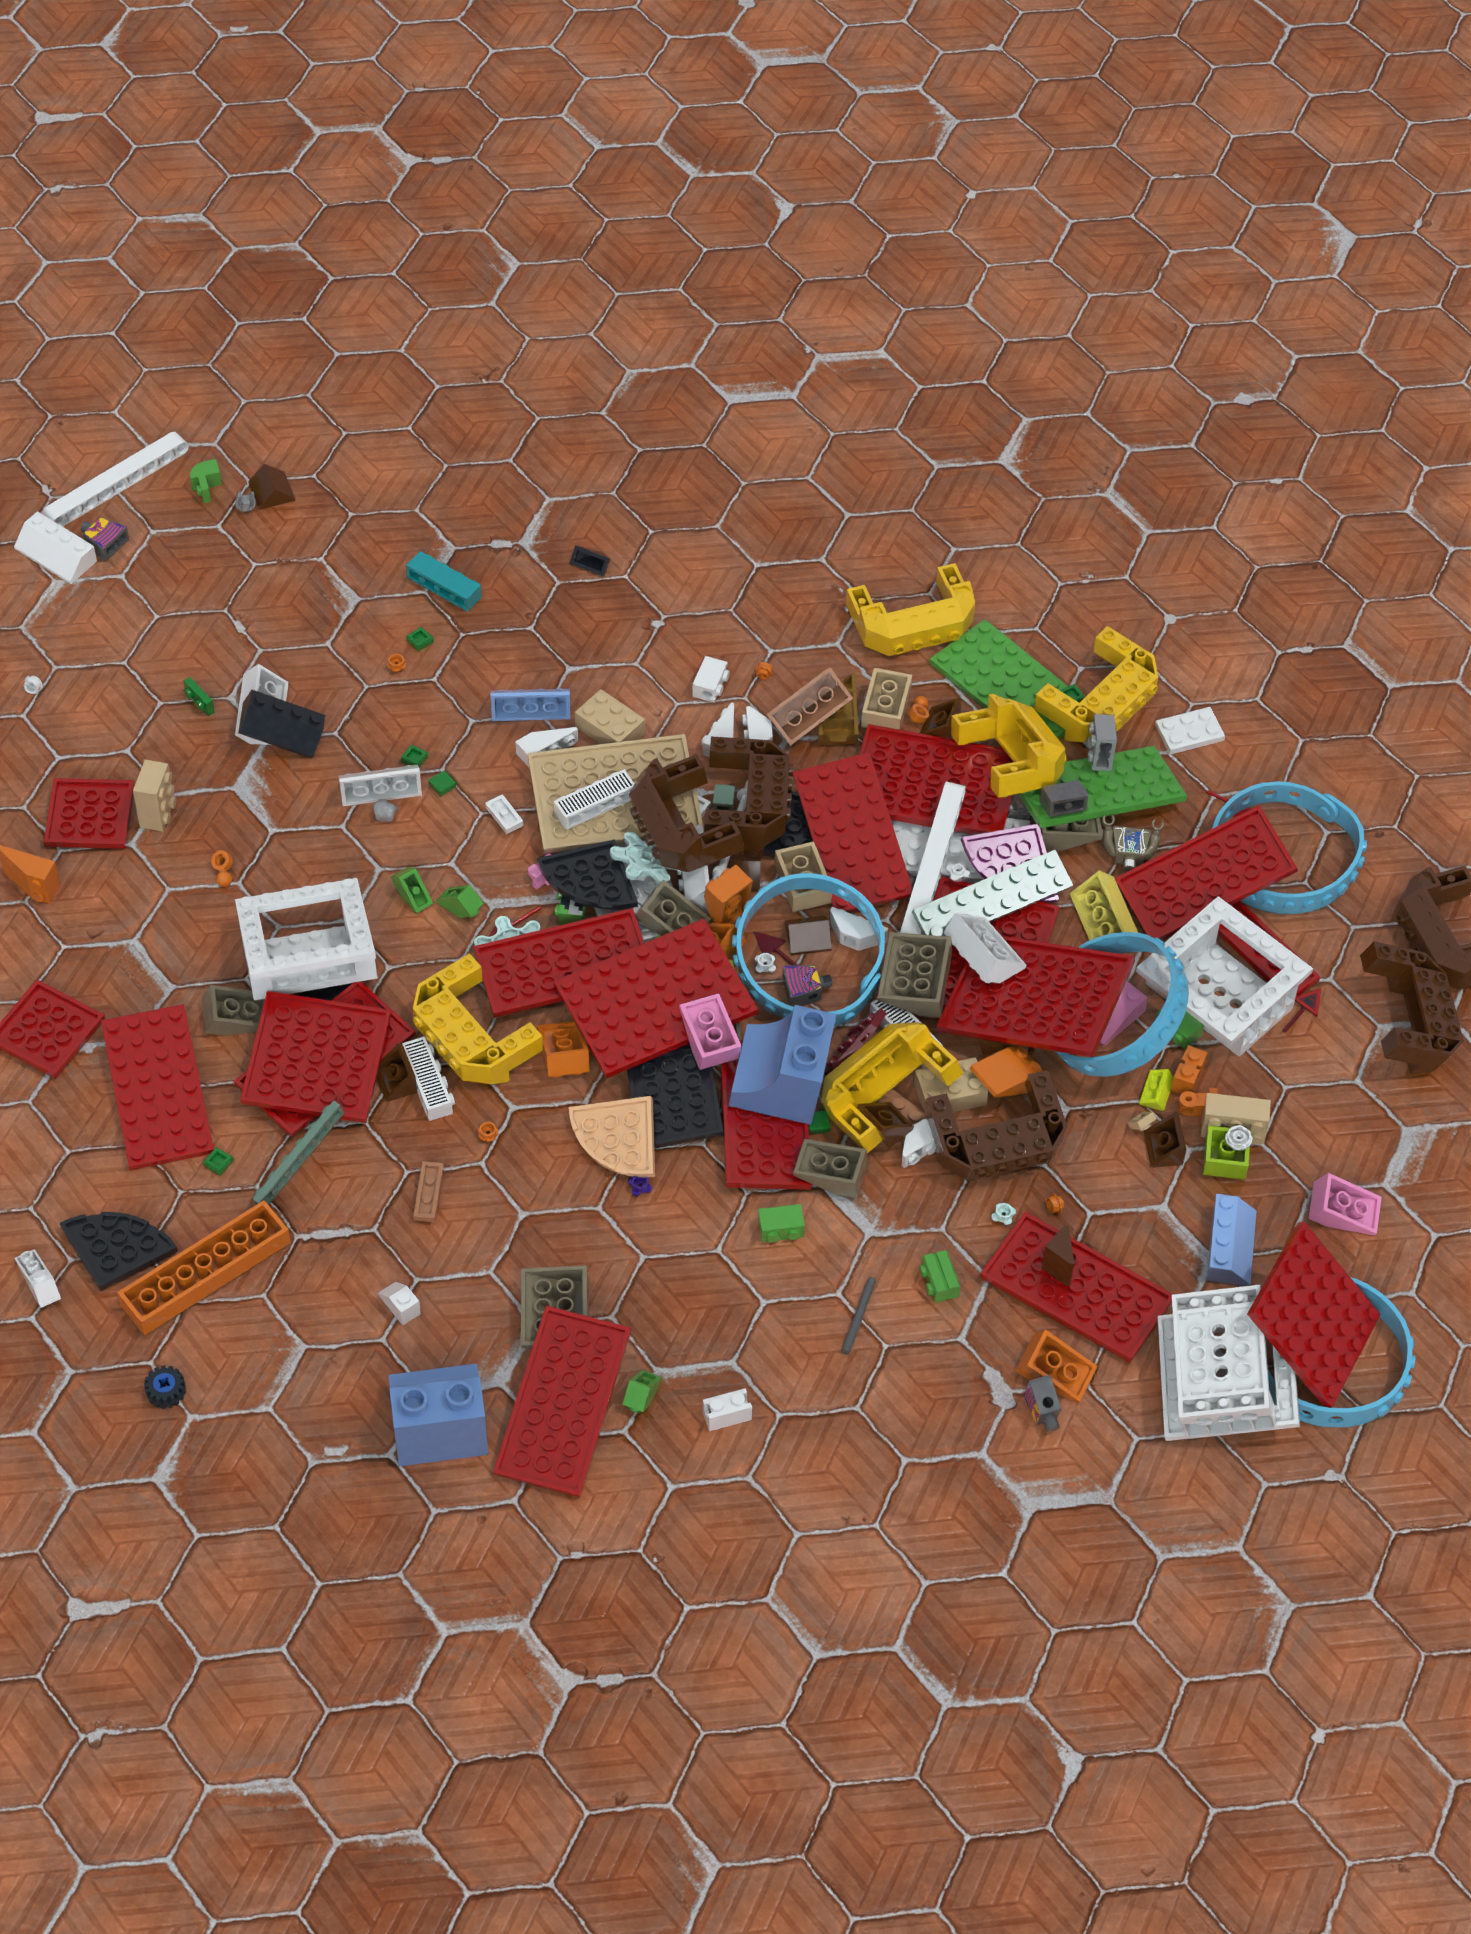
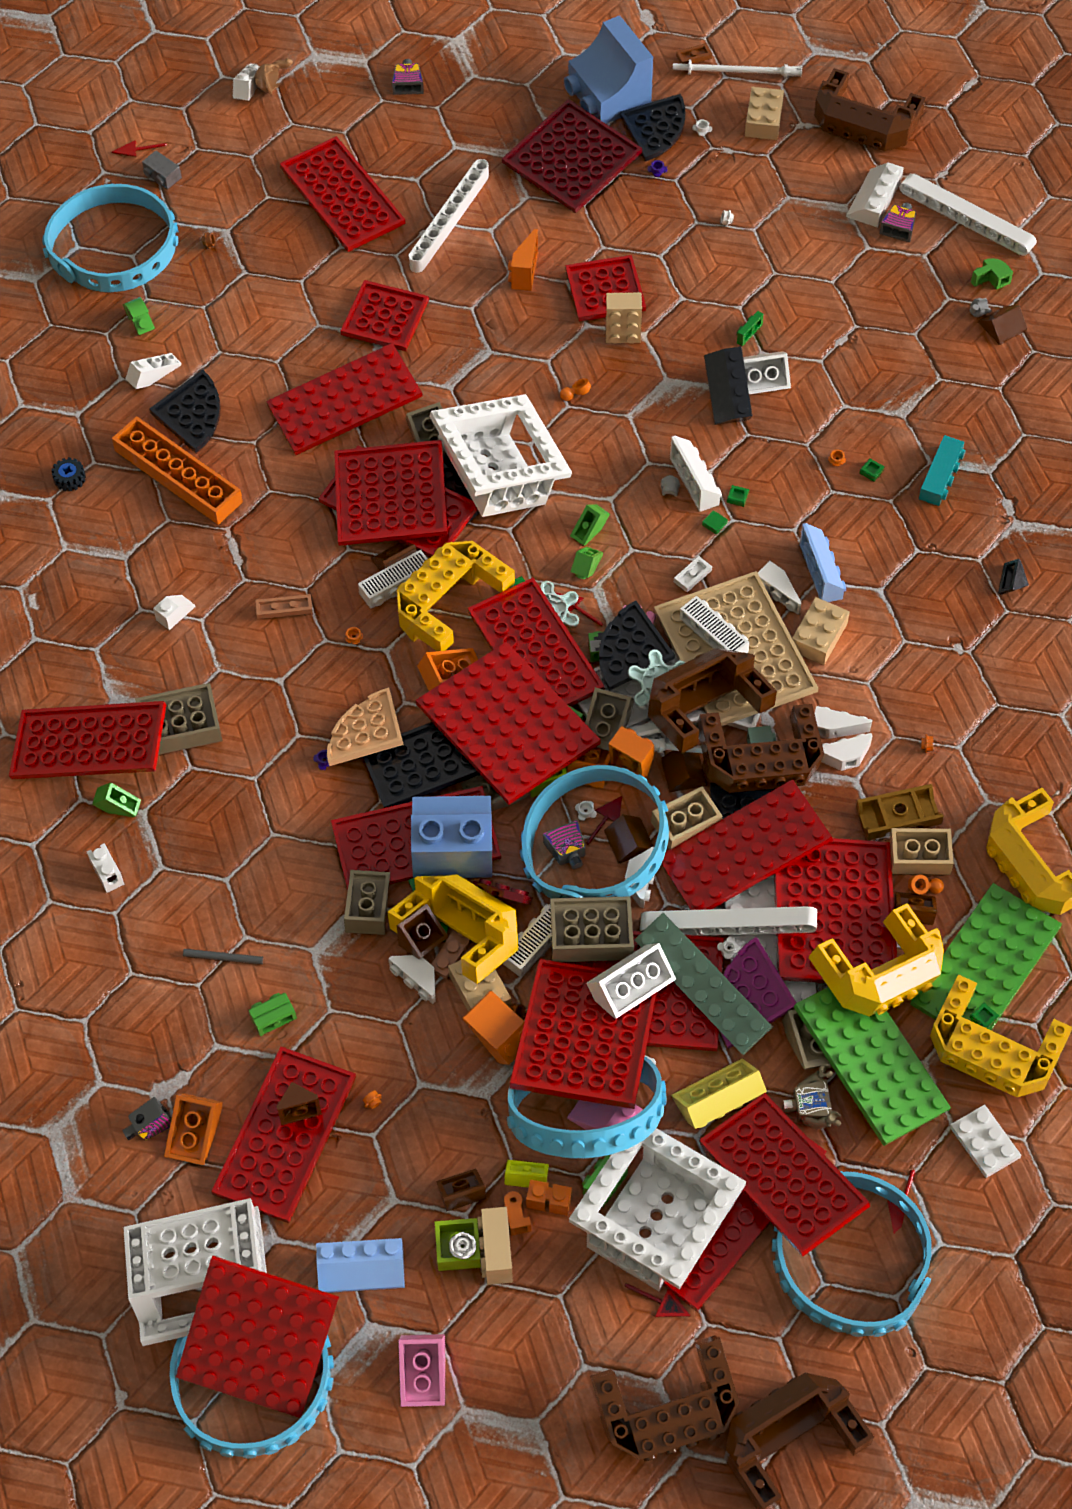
camera: 80 degrees right, 5 degrees up
green tile [203,1147,234,1176] -> none
sand green plate [252,1100,344,1205] -> none
medium blue brick [388,1364,489,1466] -> none
bright pink slope [679,993,742,1070] -> none
white brick [692,656,730,703] -> none
bright green brick [758,1204,805,1242] -> none
nougat slope [767,667,853,746] -> none
reddish brown wedge [924,1070,1068,1181] -> none
light aqua plate [992,1203,1016,1226] -> none
flat silver brick [1040,780,1089,817] -> none
light grey brick [1086,714,1117,771] -> none
tan plate [1127,1112,1157,1131] -> none

